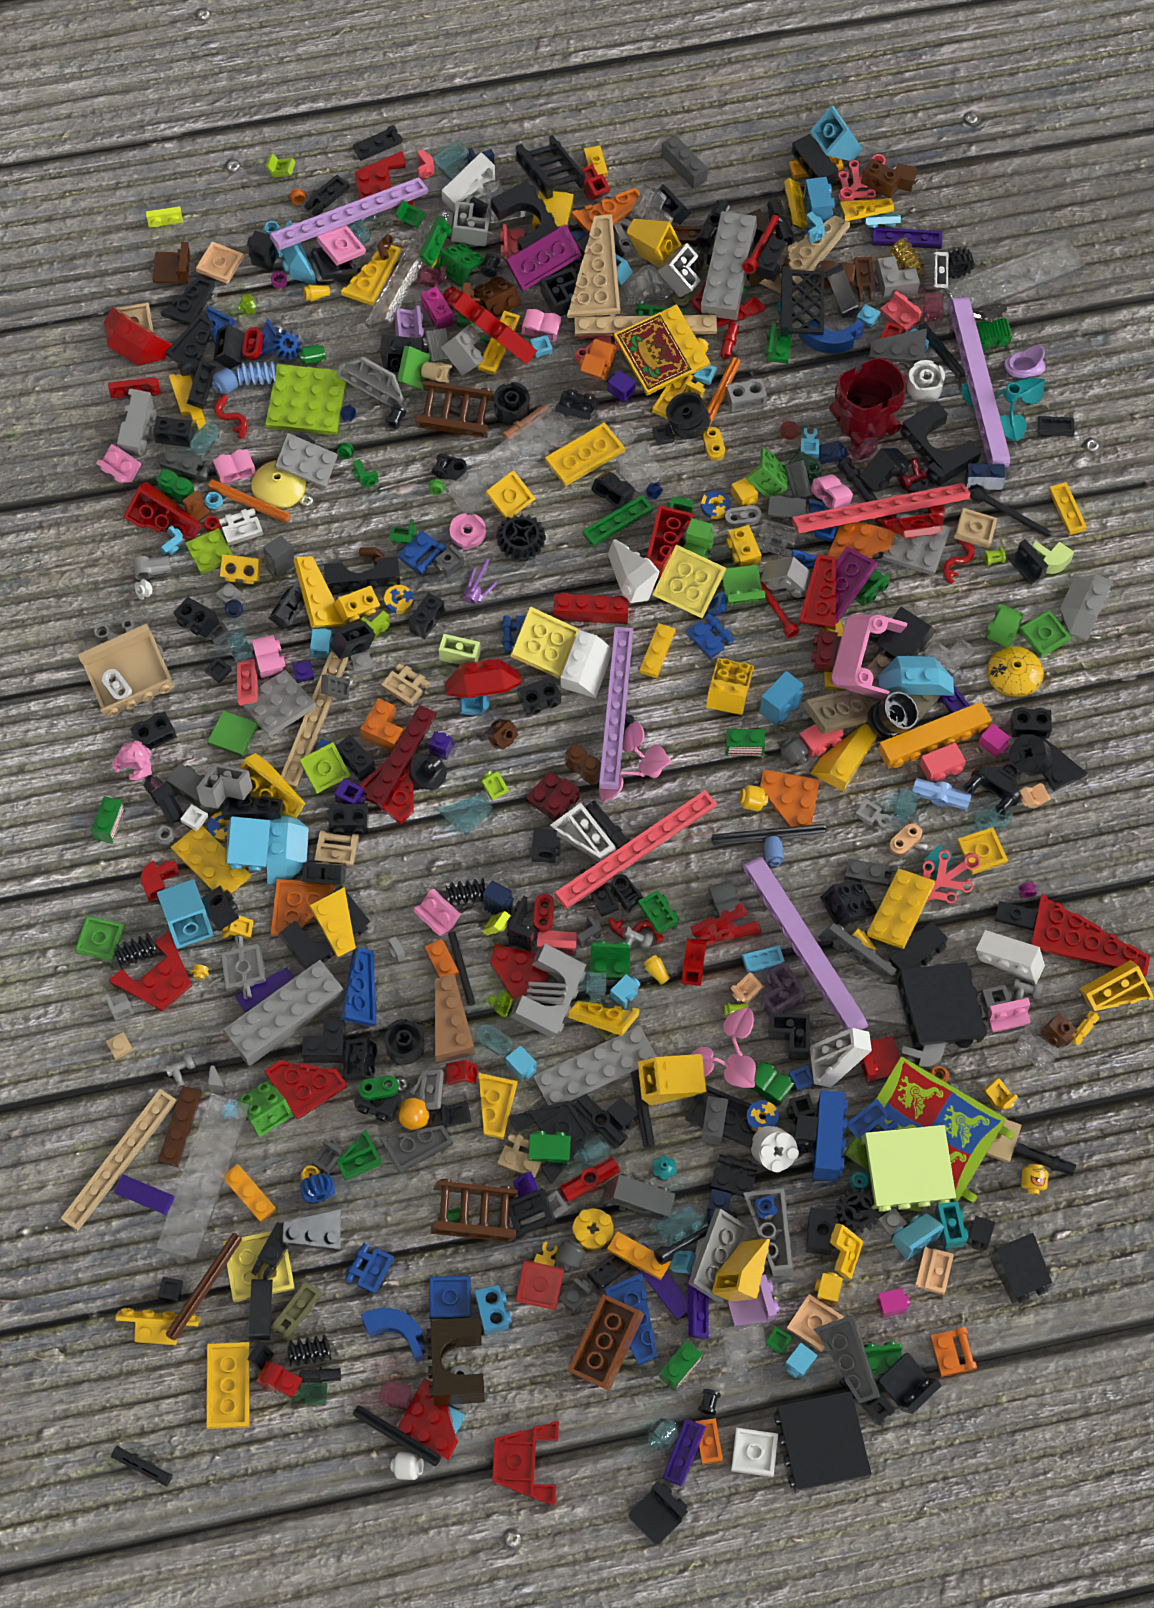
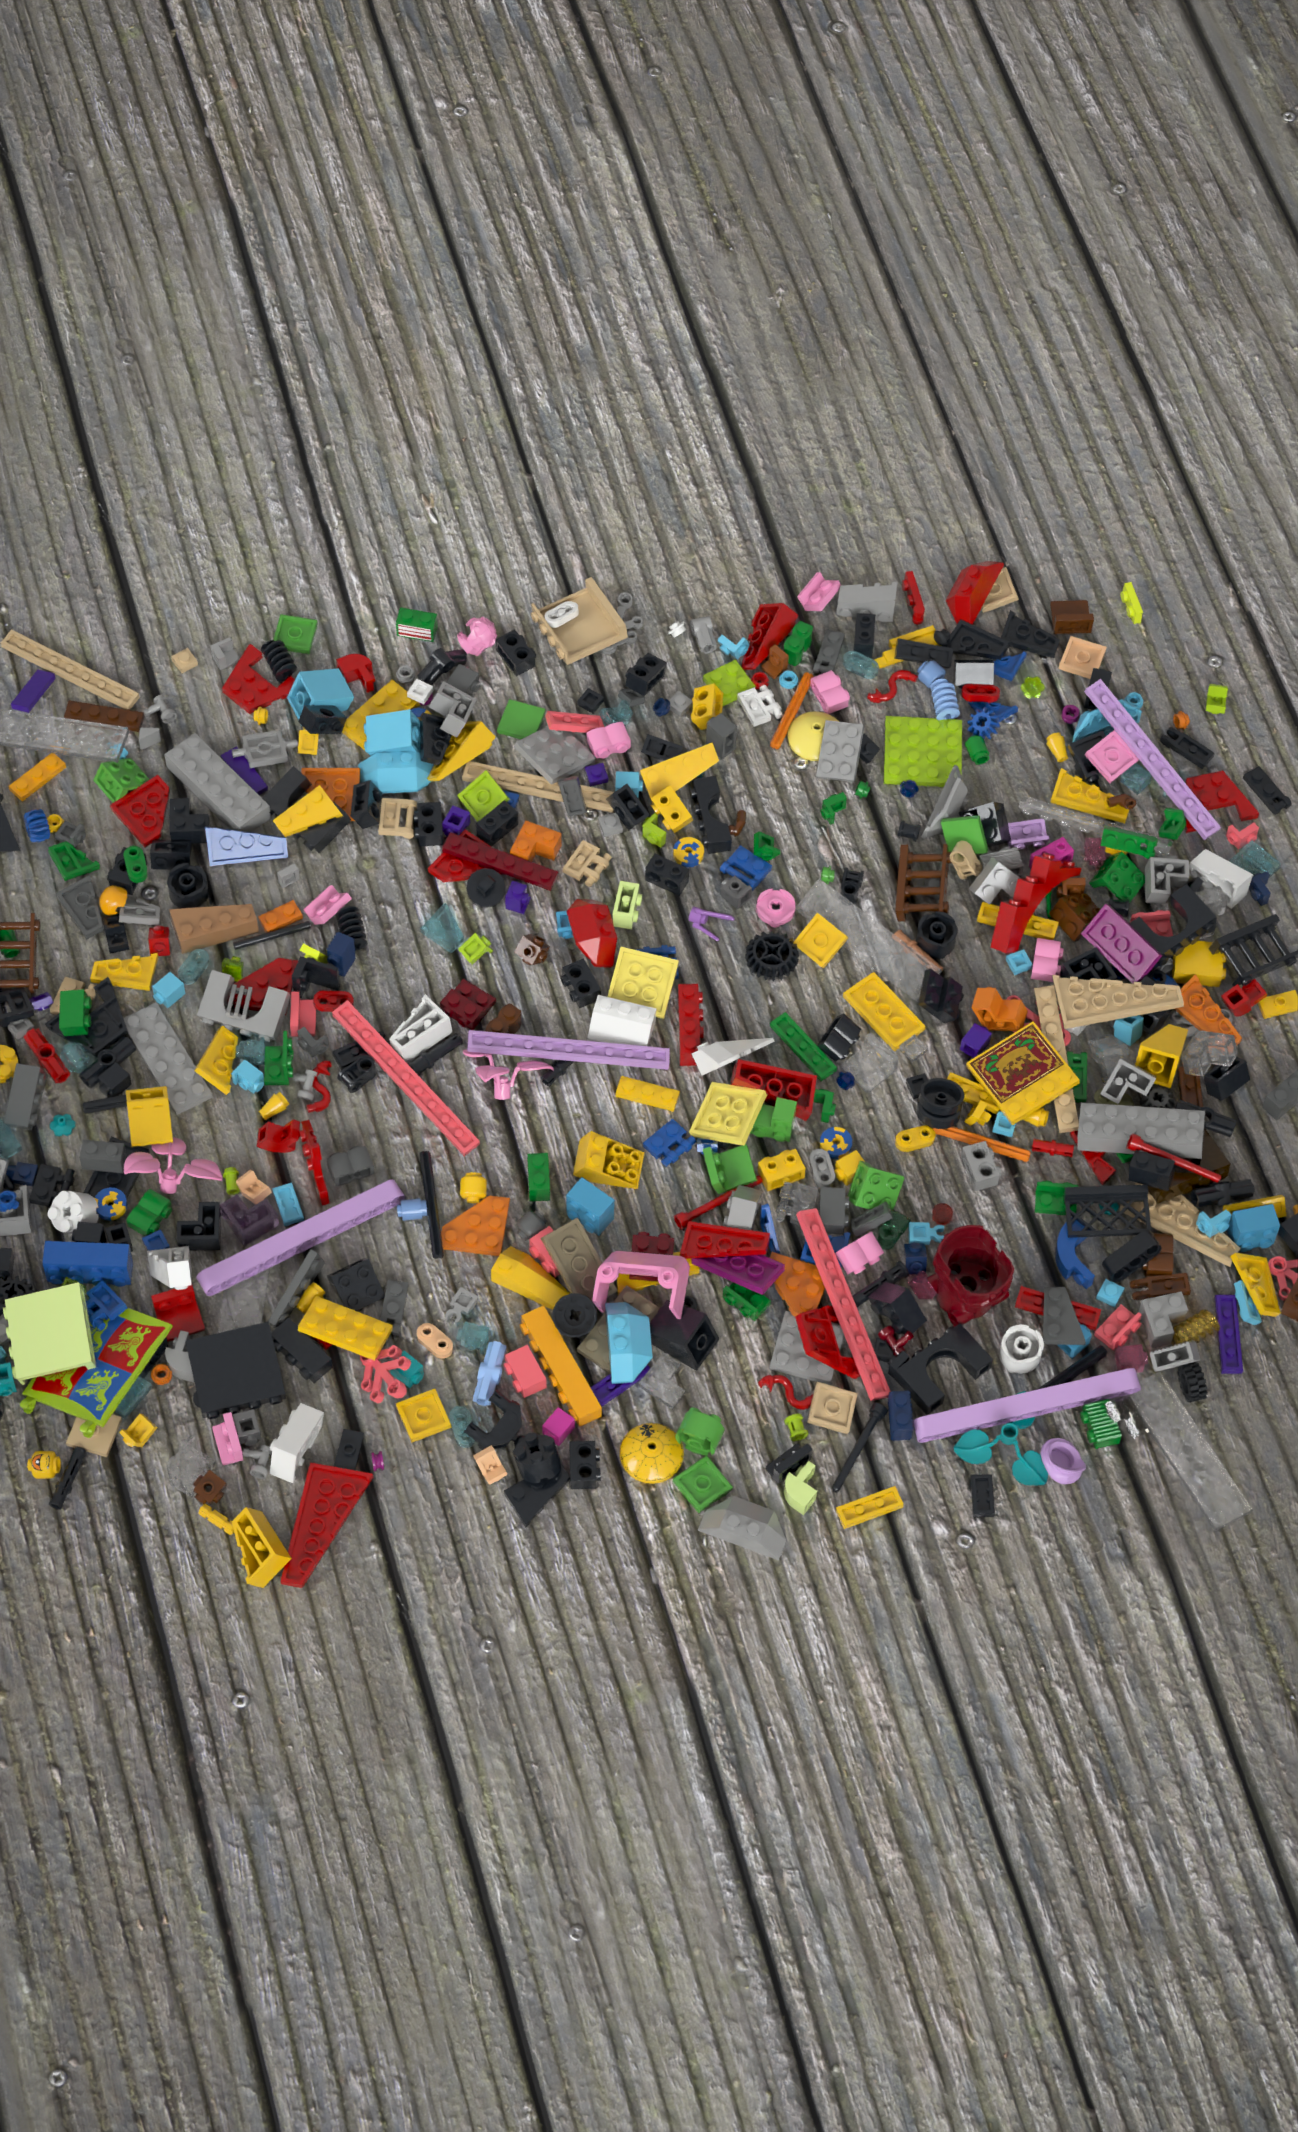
camera: 85 degrees right, 5 degrees down
black brick [532,828,561,863] -> none
green bracket [638,890,679,935] -> none

